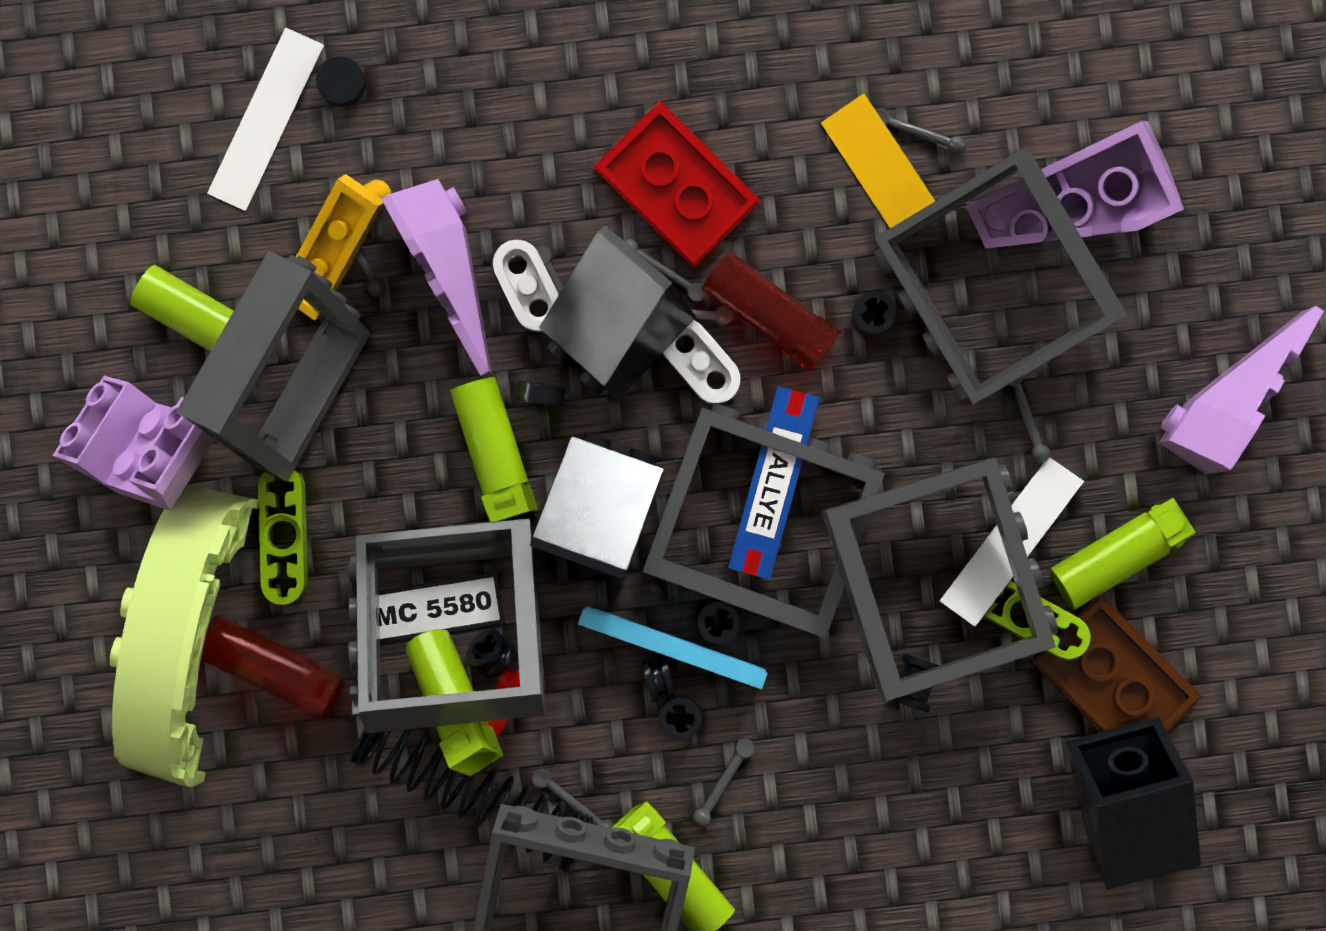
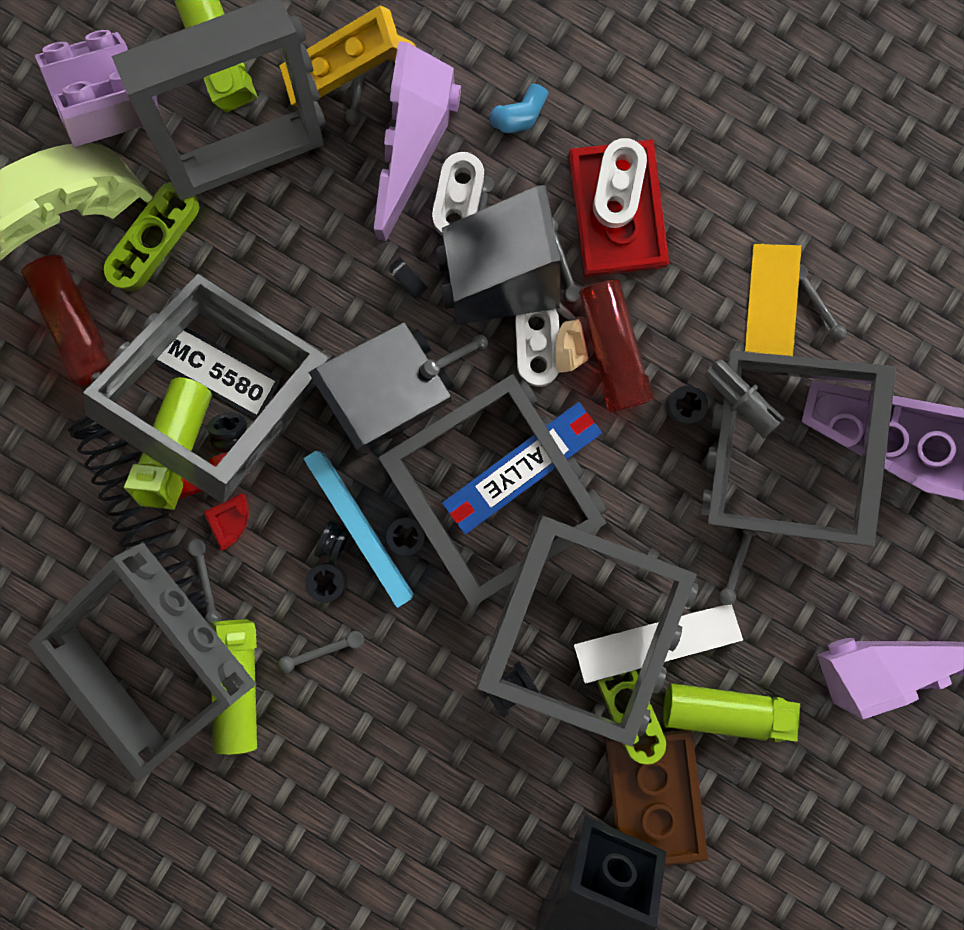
camera: 35 degrees right, 0 degrees up
lime piece [450,377,538,522] -> none
none -> red tile [203,493,249,551]
none -> dark grey hinge [420,334,488,379]
none -> dark azure arm [490,83,549,133]
none -> tan tile [556,319,589,373]
none -> white plate [593,138,647,228]
none -> dark grey axle [705,360,785,439]

